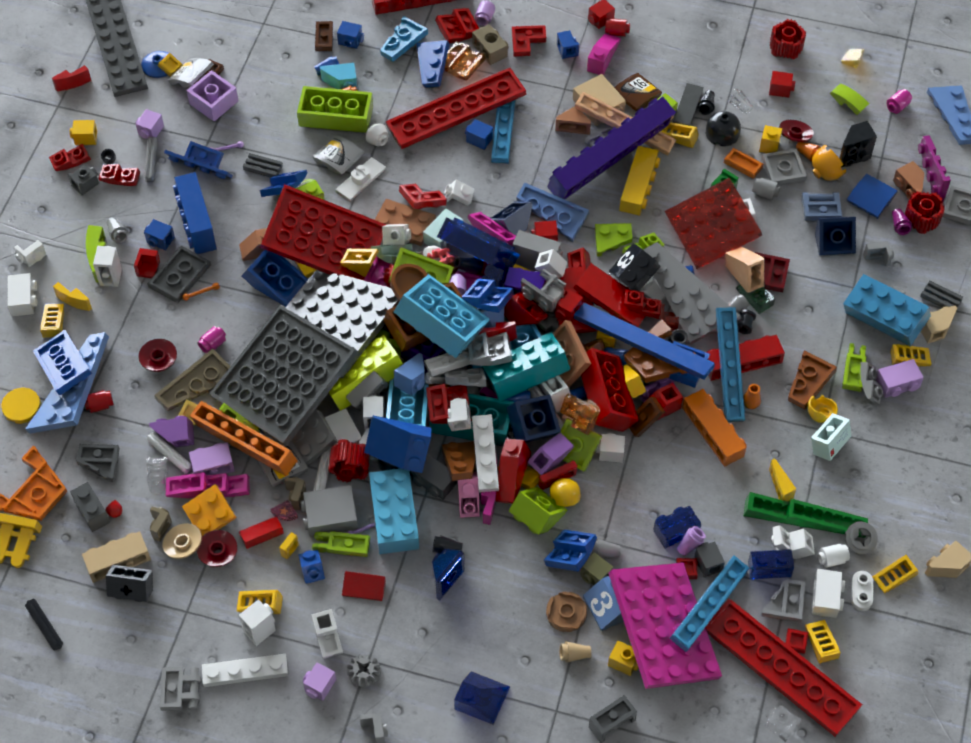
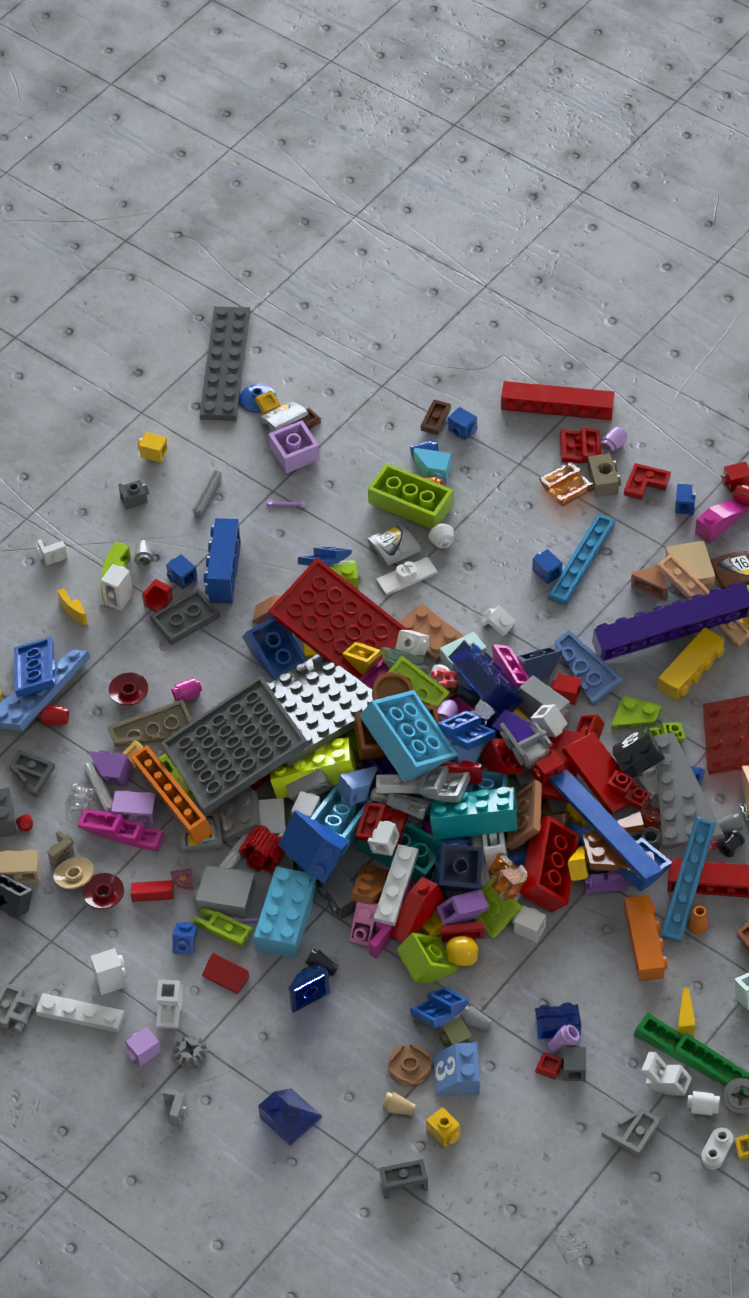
camera: 25 degrees right, 5 degrees down
white brick [8,273,37,317] -> none
yellow slope [40,304,64,338] -> none
red slope [49,143,91,171] -> none
red slope [52,65,92,91] -> none
red slope [98,164,141,186] -> none
black hinge [101,149,116,164] -> none
lavender brick [136,109,164,139] -> none
blue bracket [164,141,233,180] -> none
orange hinge [182,282,220,301] -> none
light orange plate [182,484,237,536] -> none
yellow slope [236,590,283,614] -> none
dark grey tile [243,153,283,178] -> none
yellow tile [279,532,299,559] -> none
dark tan bracket [284,477,306,510] -> none
dark azure wing [380,16,428,62] -> none
red plate [386,68,527,149] -> none
red plate [399,183,447,209] -> none
wing [416,40,450,88] -> none
dark pink plate [608,563,722,689] -> none
reddish brown plate [629,397,665,437] -> none
red slope [638,382,683,421] -> none
dark azure tile [670,555,750,652] -> none
red plate [705,598,863,737] -> none
clear blue brick [748,549,794,579] -> none
red tile [785,628,809,654] -> none
yellow slope [805,620,841,663] -> none
white brick [812,569,845,618] -> none

